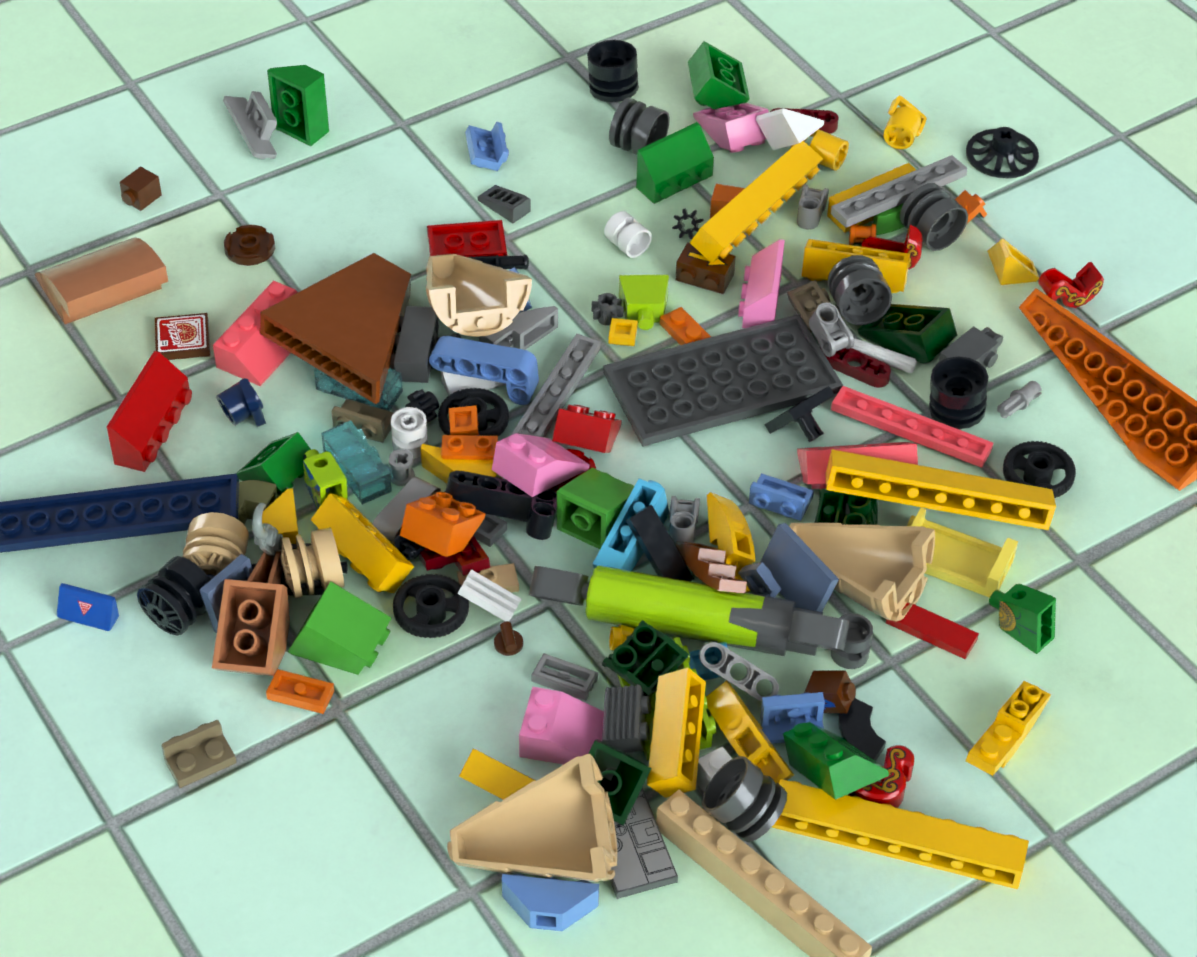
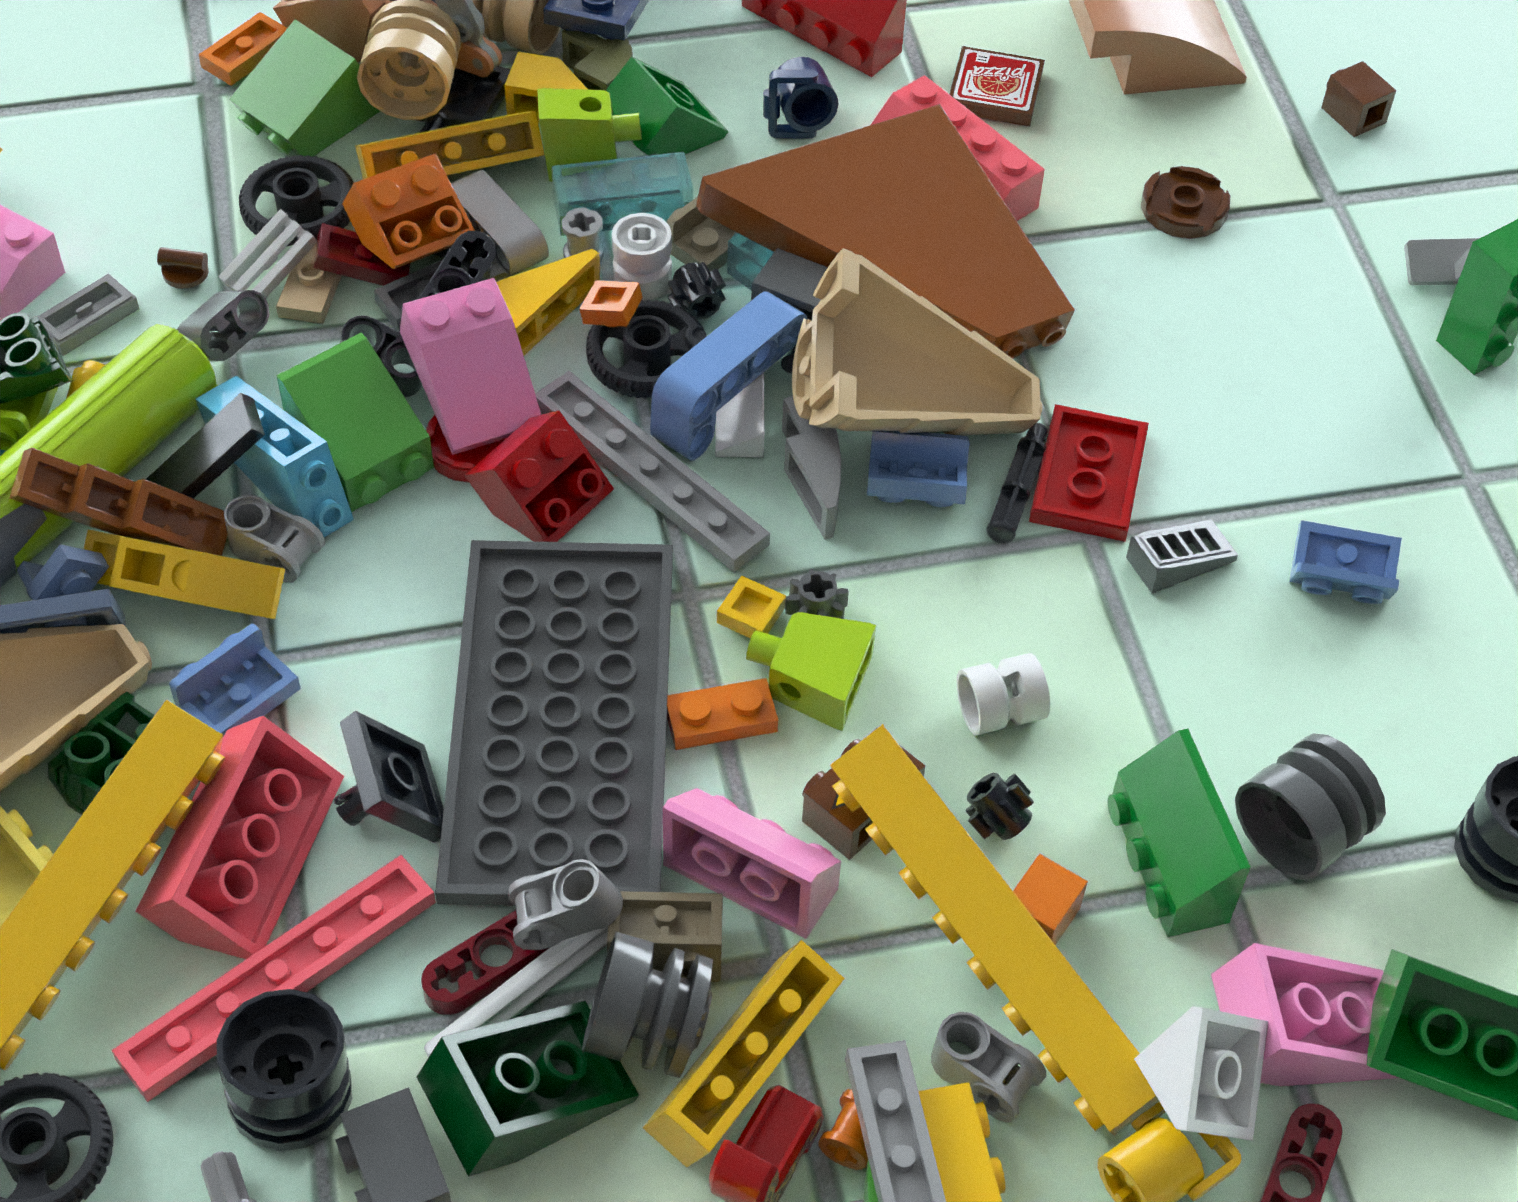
camera: 110 degrees right, 5 degrees up
orange bracket [441,435,498,460] -> none

